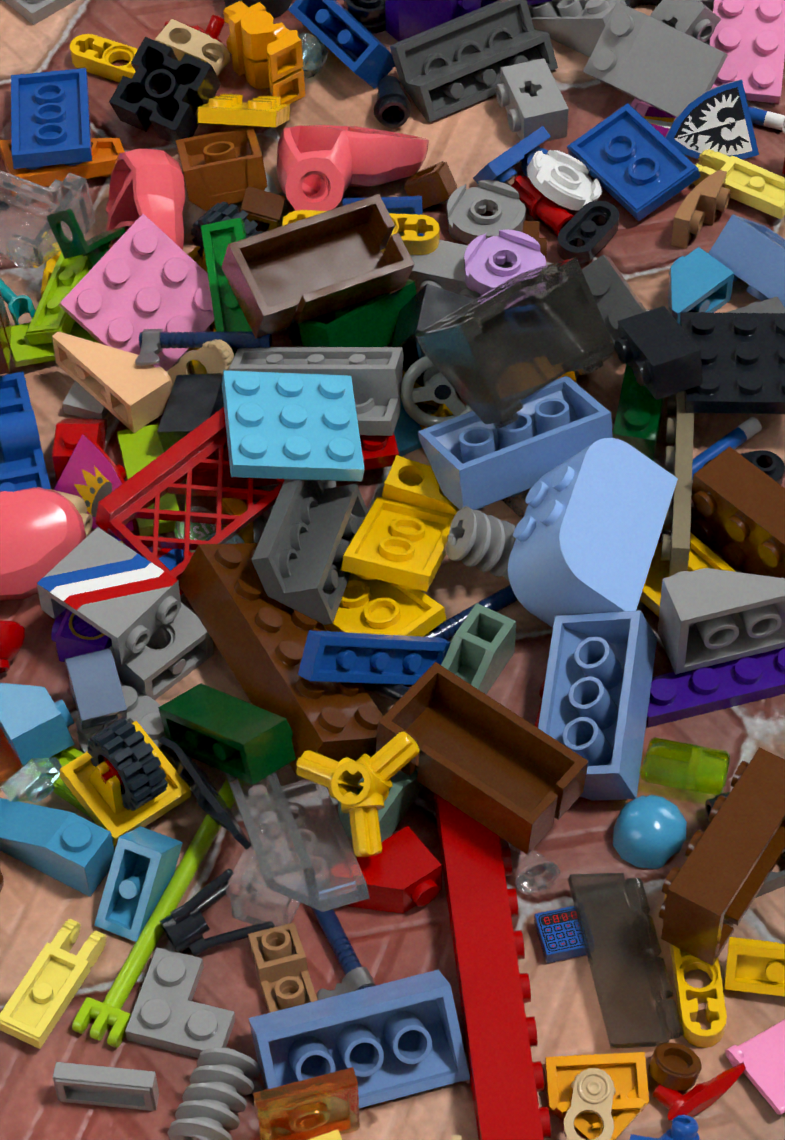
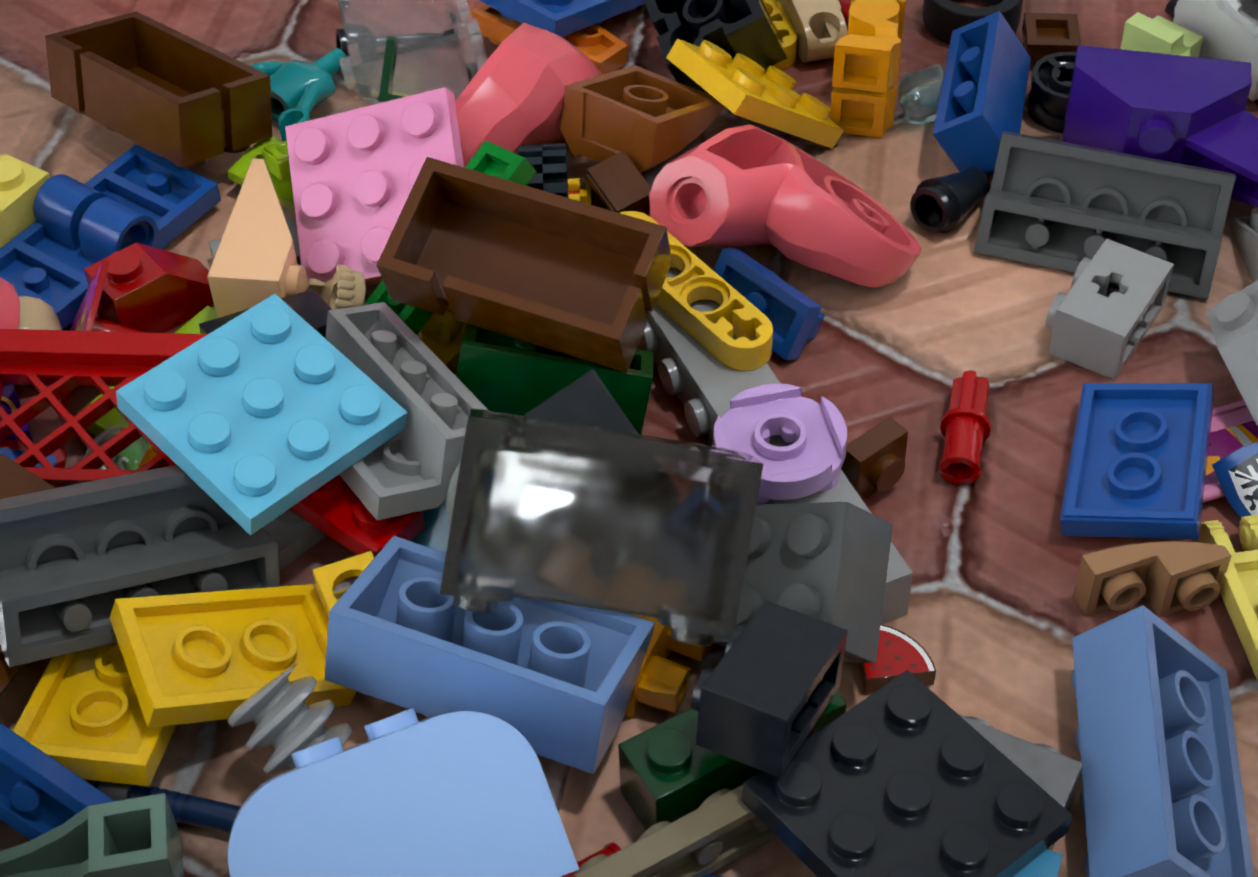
camera: 50 degrees right, 5 degrees down
dark blue piece [135,329,272,366] -> none
reddish brown slope [404,161,457,209] -> none
light grey plate [447,180,526,244] -> none
blue plate [473,126,551,184] -> none
white plate [527,150,602,211] -> none
black plate [557,201,619,264] -> none
dark azure slope [668,247,734,324] -> none

